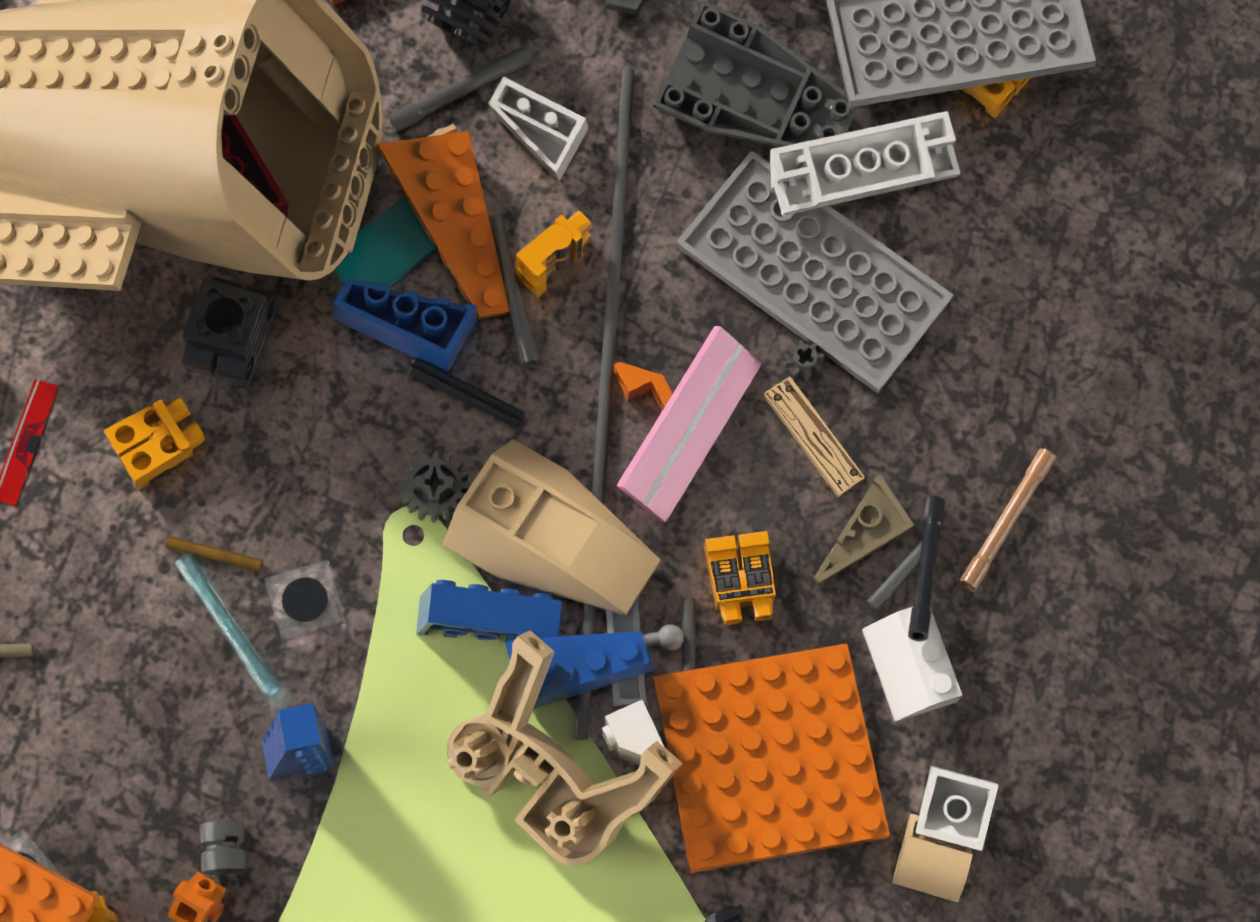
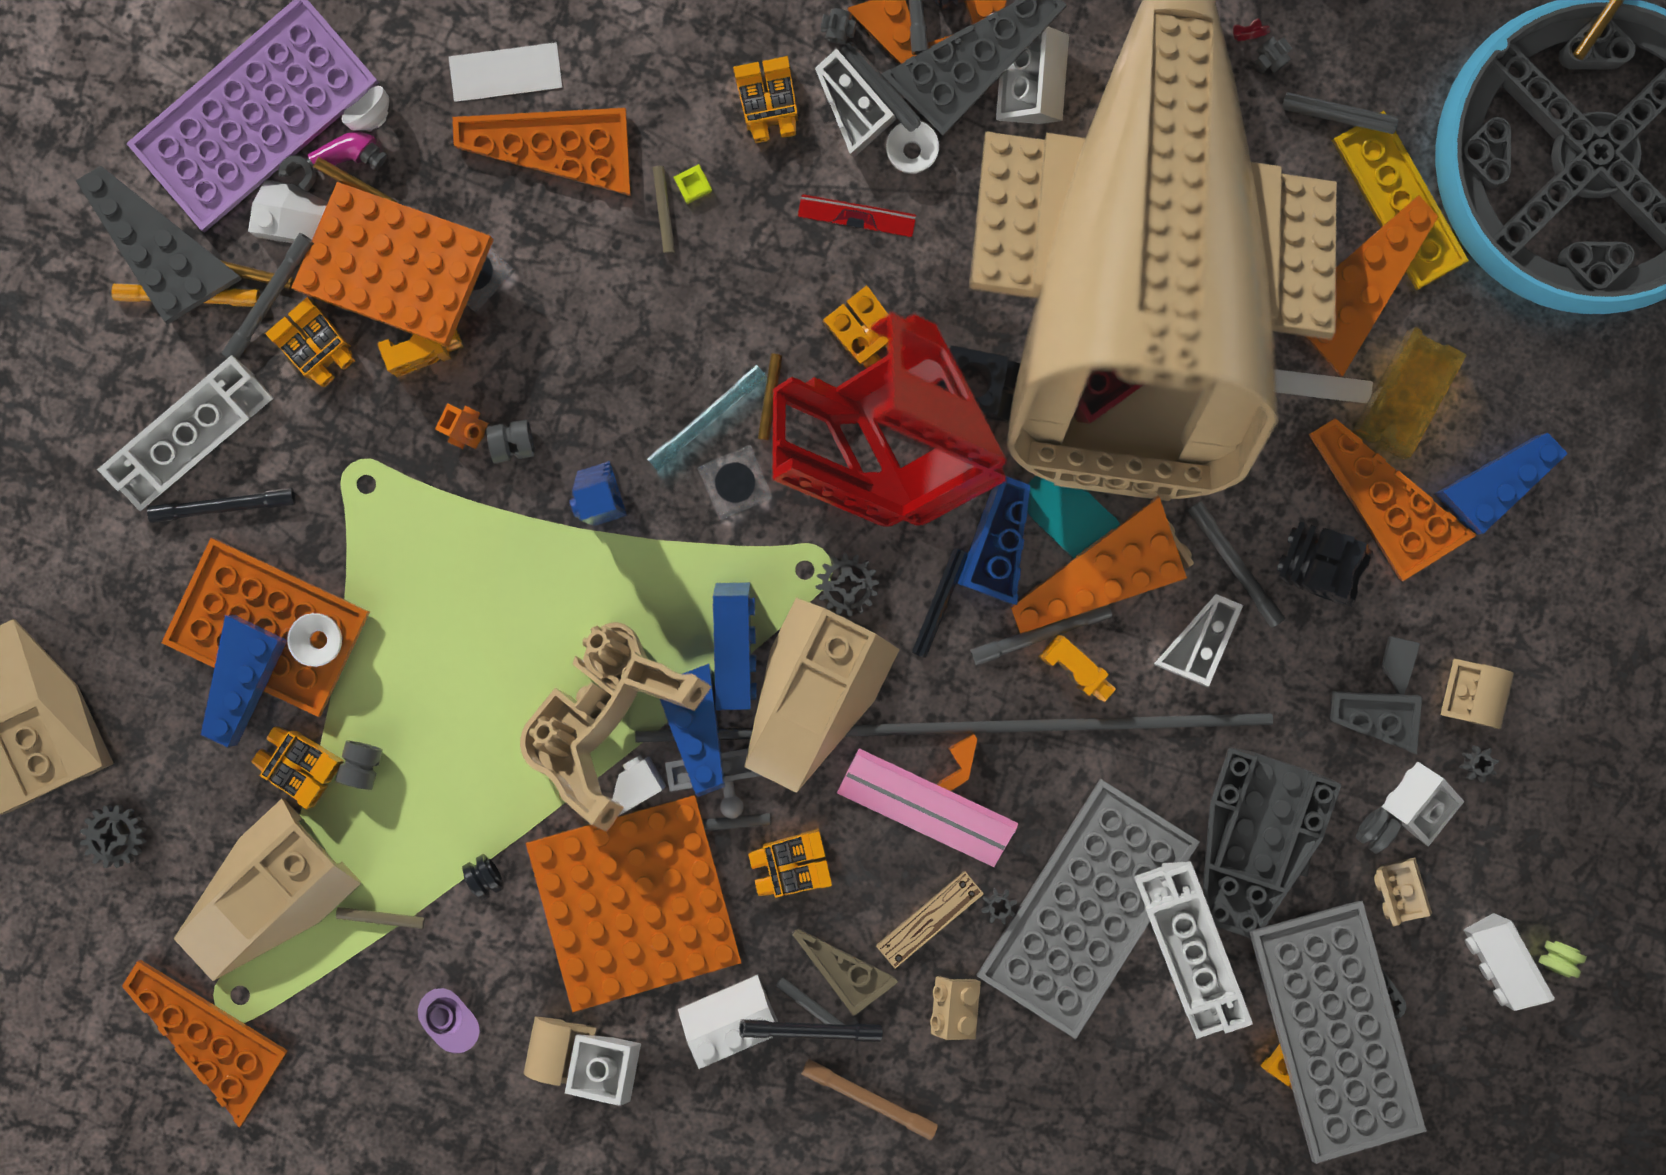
camera: 90 degrees right, 15 degrees up
none -> red piece [773,312,1006,527]
none -> tan bracket [930,976,981,1040]

